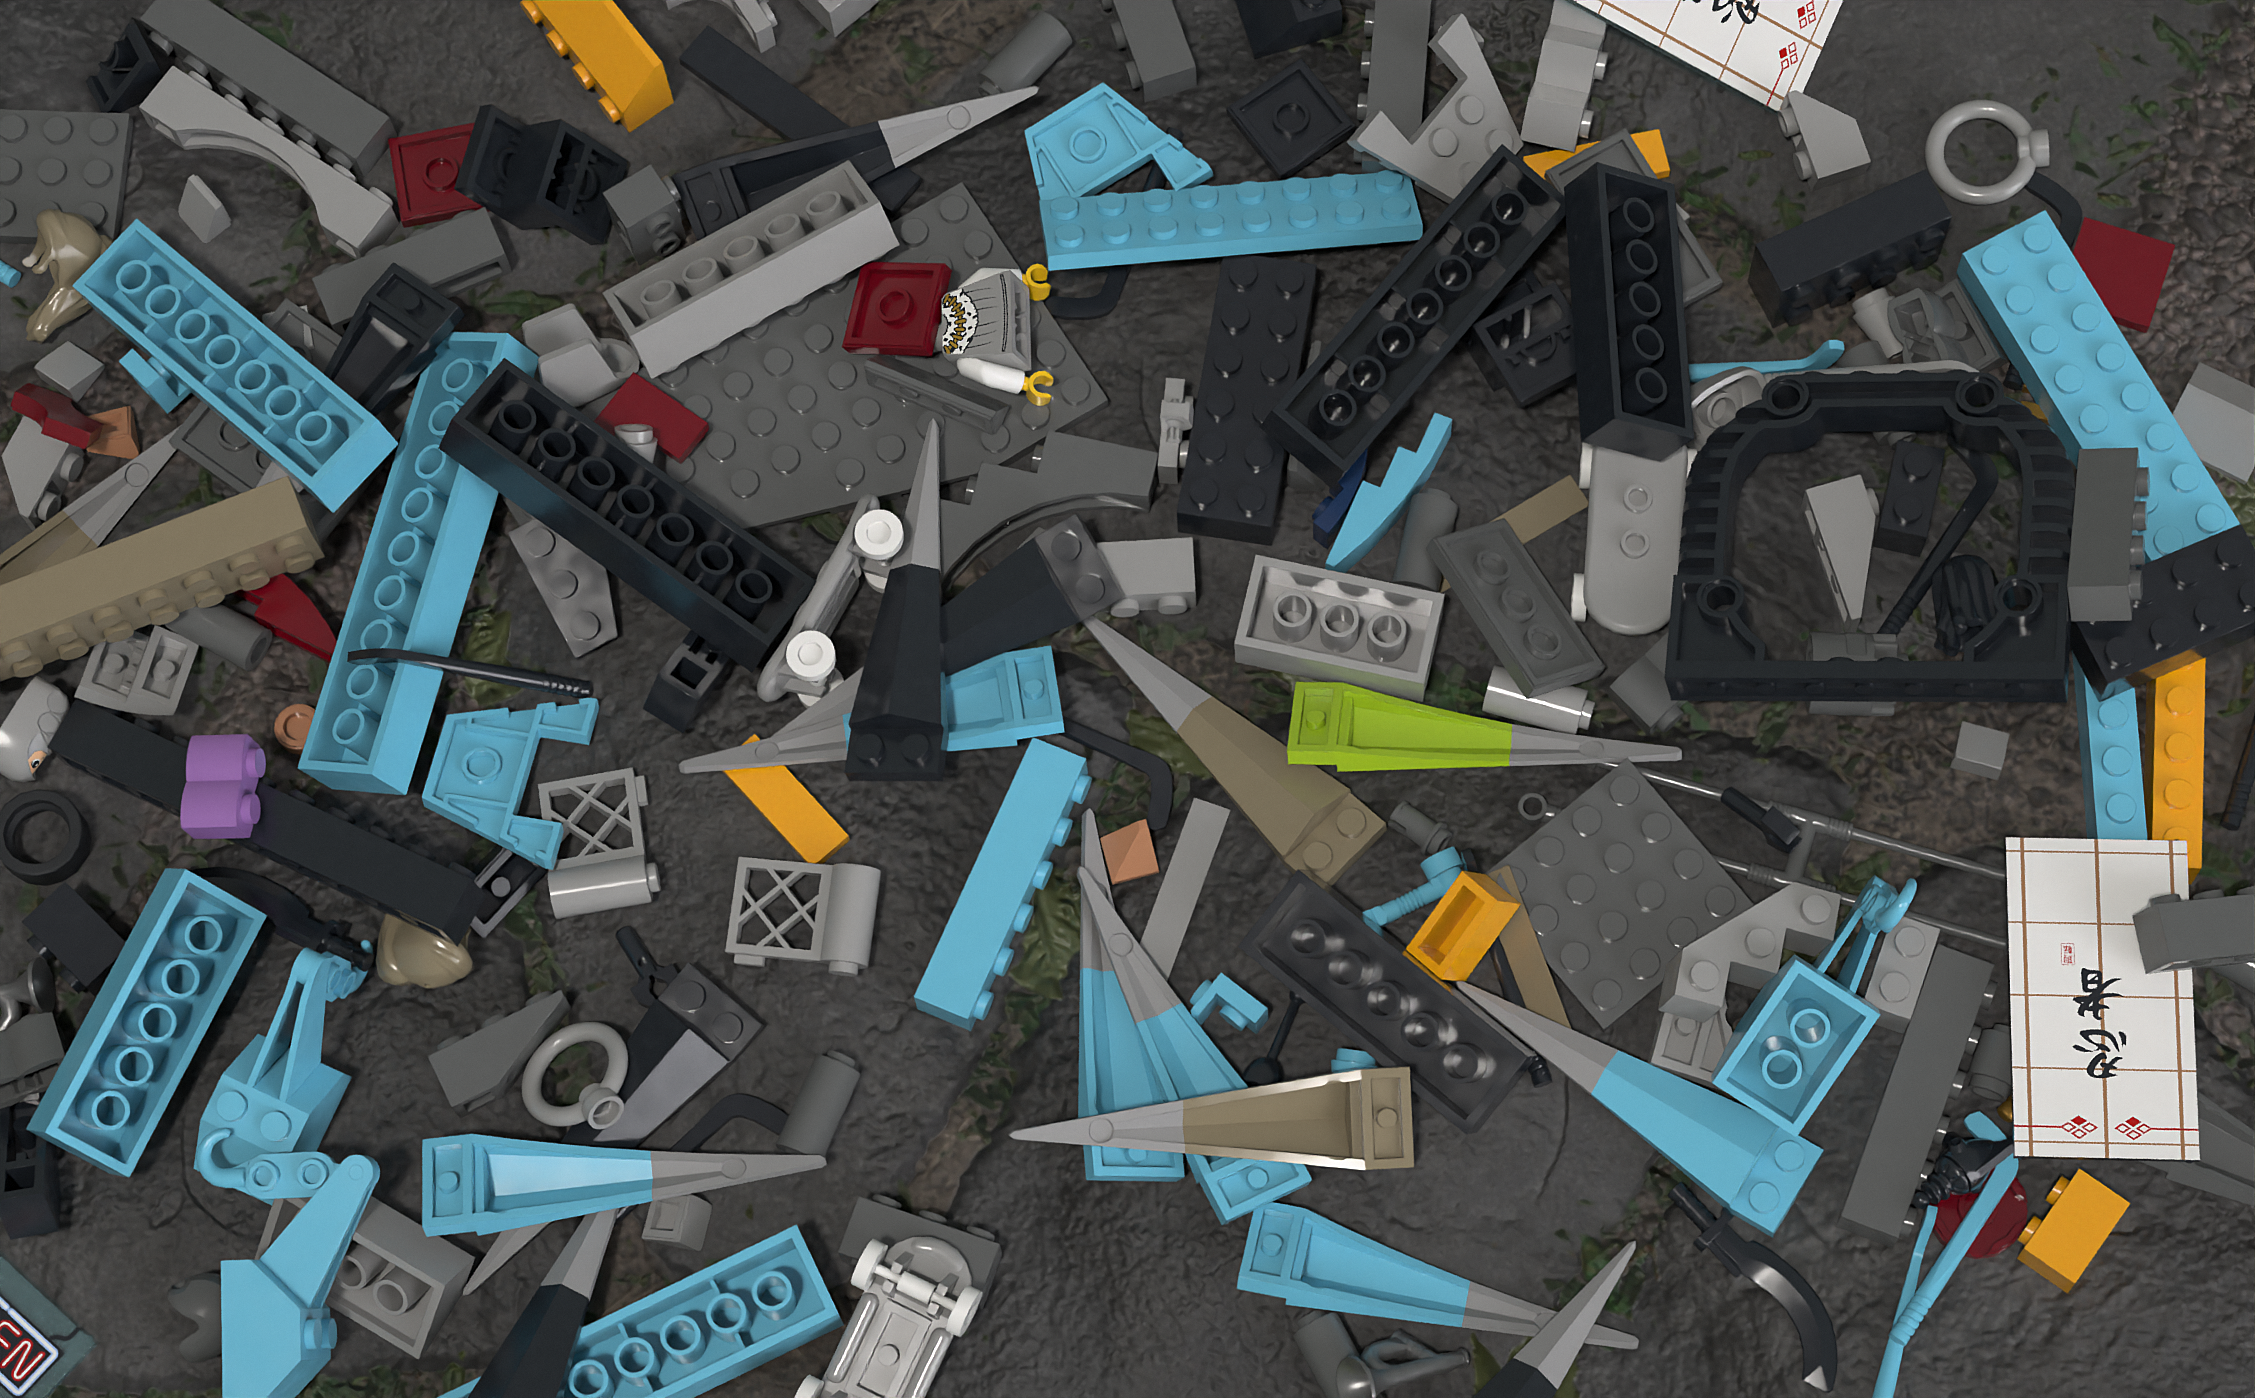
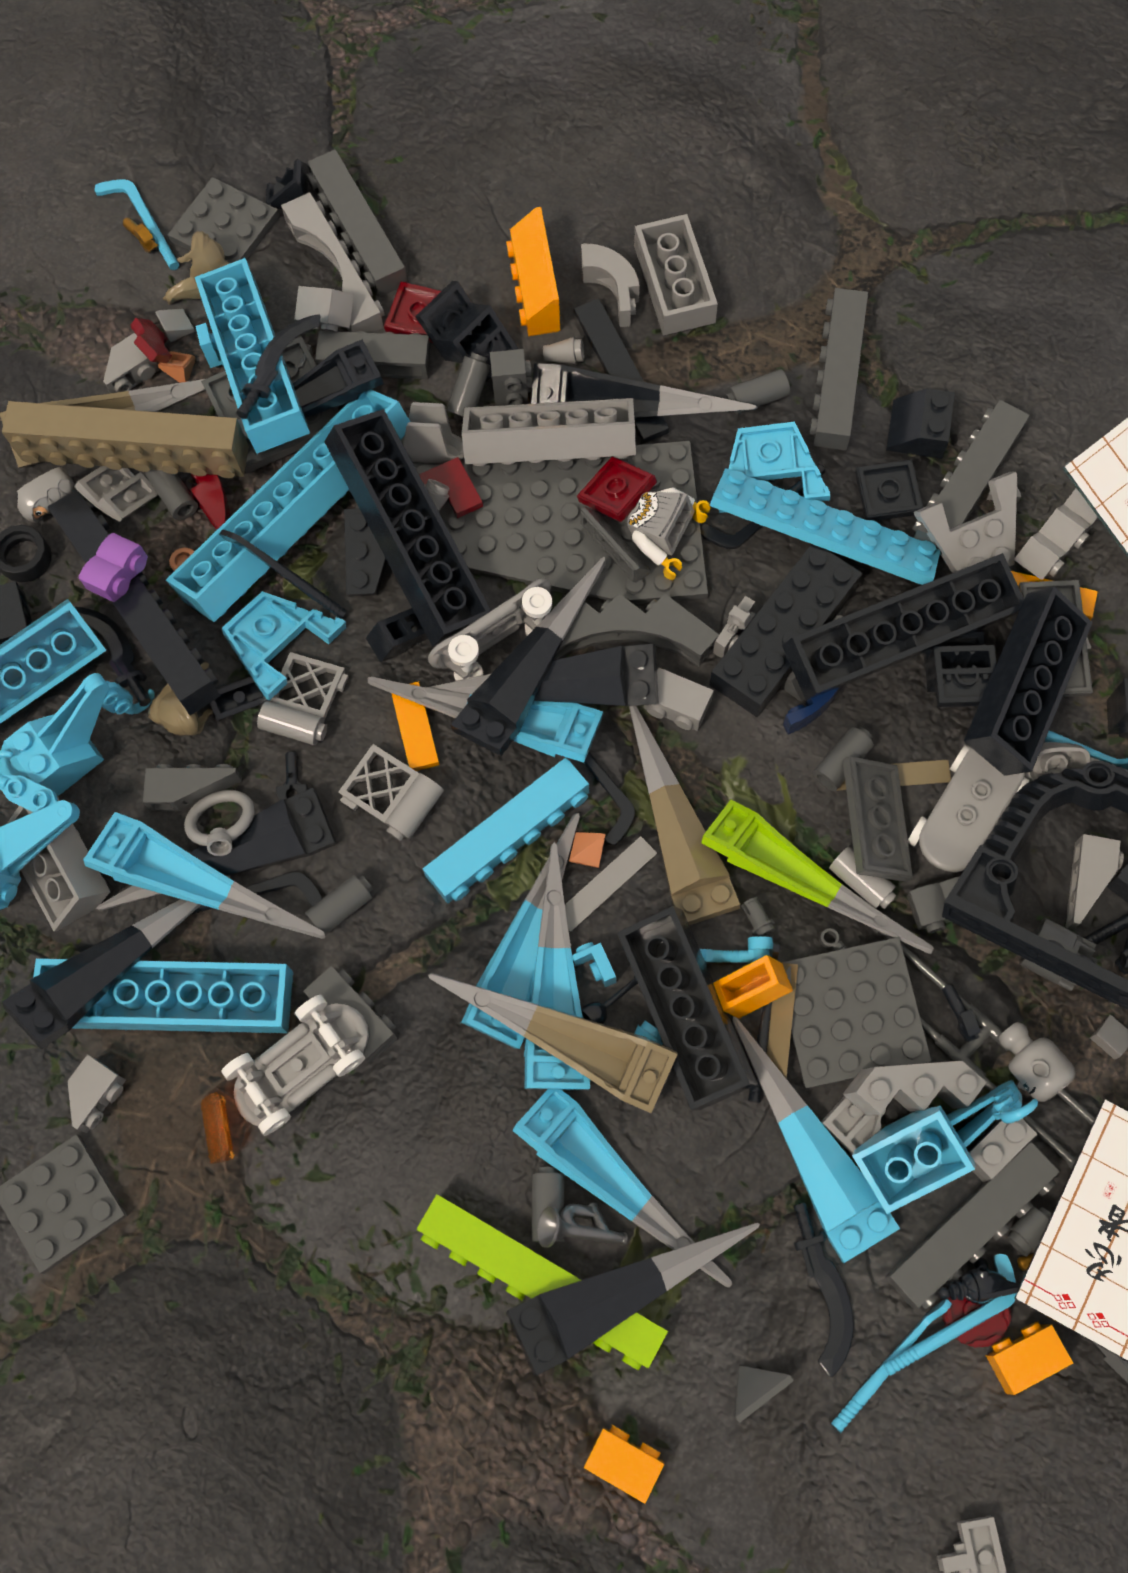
camera: 25 degrees right, 0 degrees up
light grey slope [178,174,231,243] -> none
light grey slope [642,1194,712,1251] -> none
light grey brick [1234,555,1444,702] -> none
medium azure slope [1325,413,1452,573] -> none
none -> black sword [236,314,321,419]
none -> light grey brick [294,286,354,332]
none -> dark grey brick [447,352,491,417]
none -> light grey cone [543,337,584,365]
none -> light grey piece [999,1022,1076,1102]

